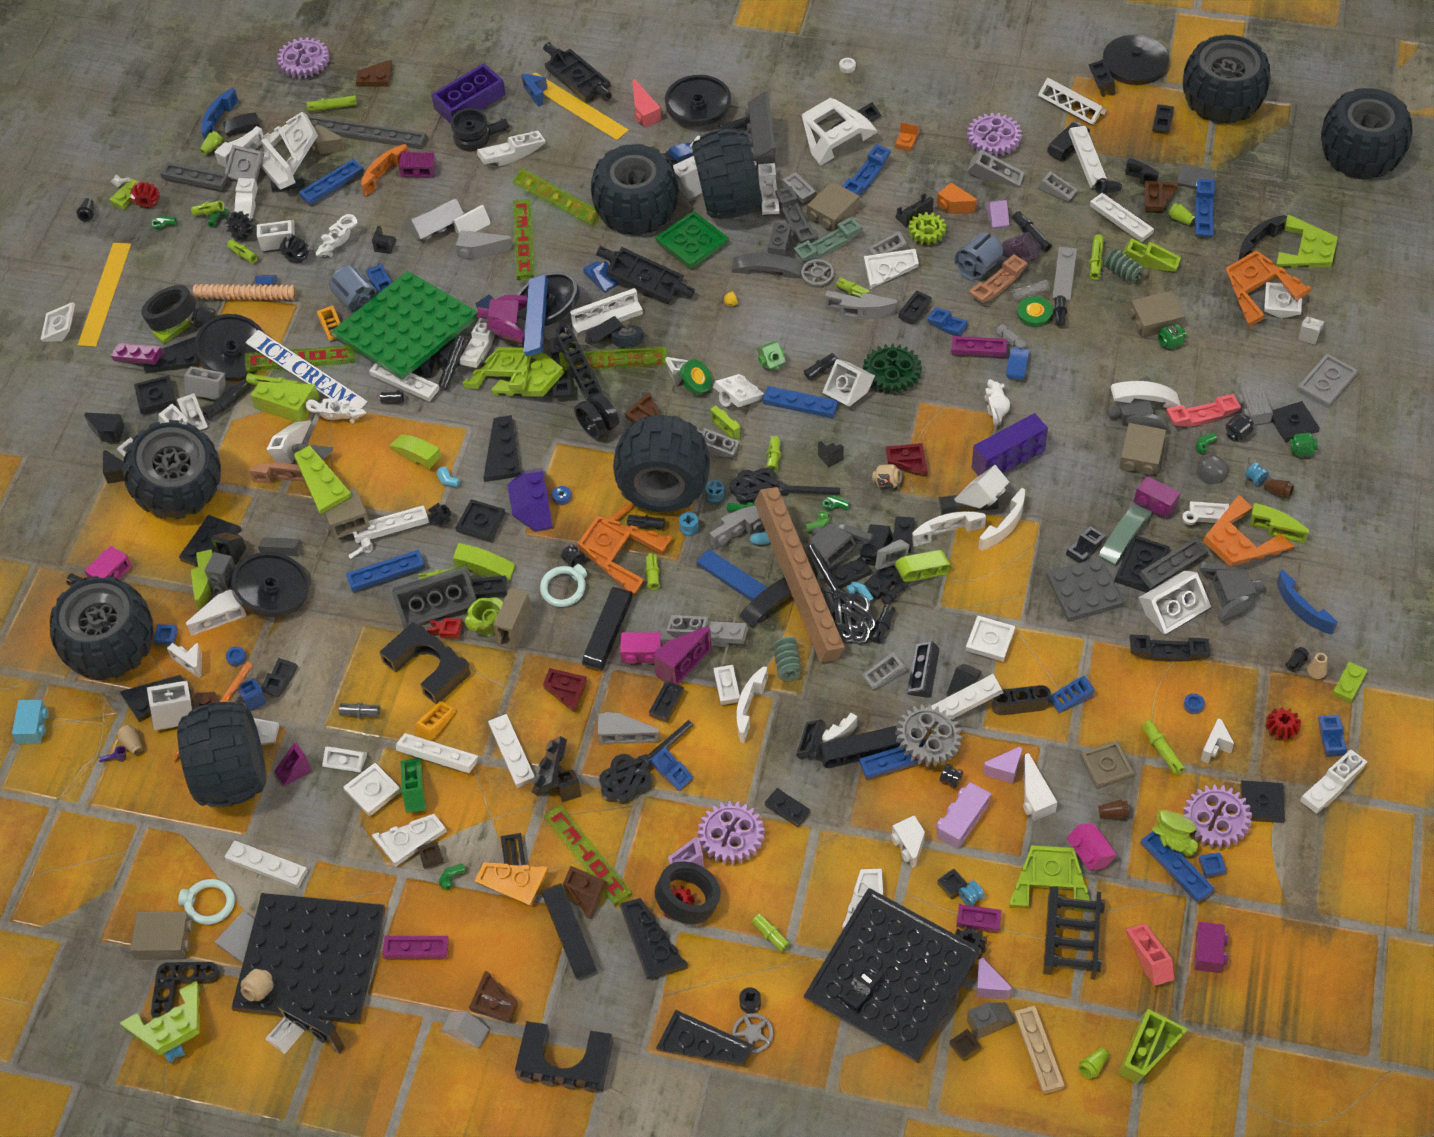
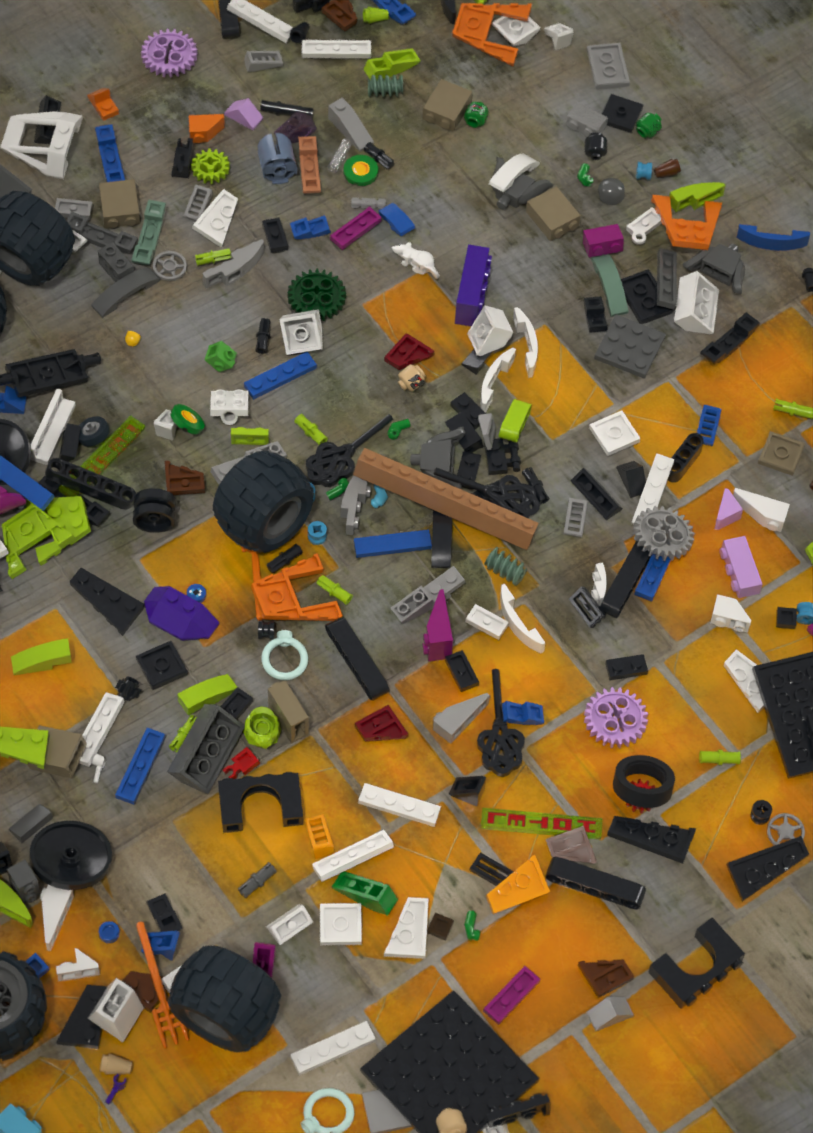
camera: 55 degrees left, 5 degrees up
medium azure arm [437,467,460,488] -> none
black wing [531,736,567,796] -> none
dark pink brick [620,632,662,664] -> none
green plate [656,211,729,269] -> none
lavender slope [668,837,704,867] -> none
bright green arm [805,511,829,533] -> none
black panel [818,441,844,468] -> none
medium azure arm [846,581,873,601] -> none
black wheel [939,763,963,789] -> none
light grey slope [967,149,1024,187] -> none
lime pin [1089,234,1104,280] -> none
coral slope [1166,394,1241,427] -> none
blue tile [1183,693,1205,714] -> none

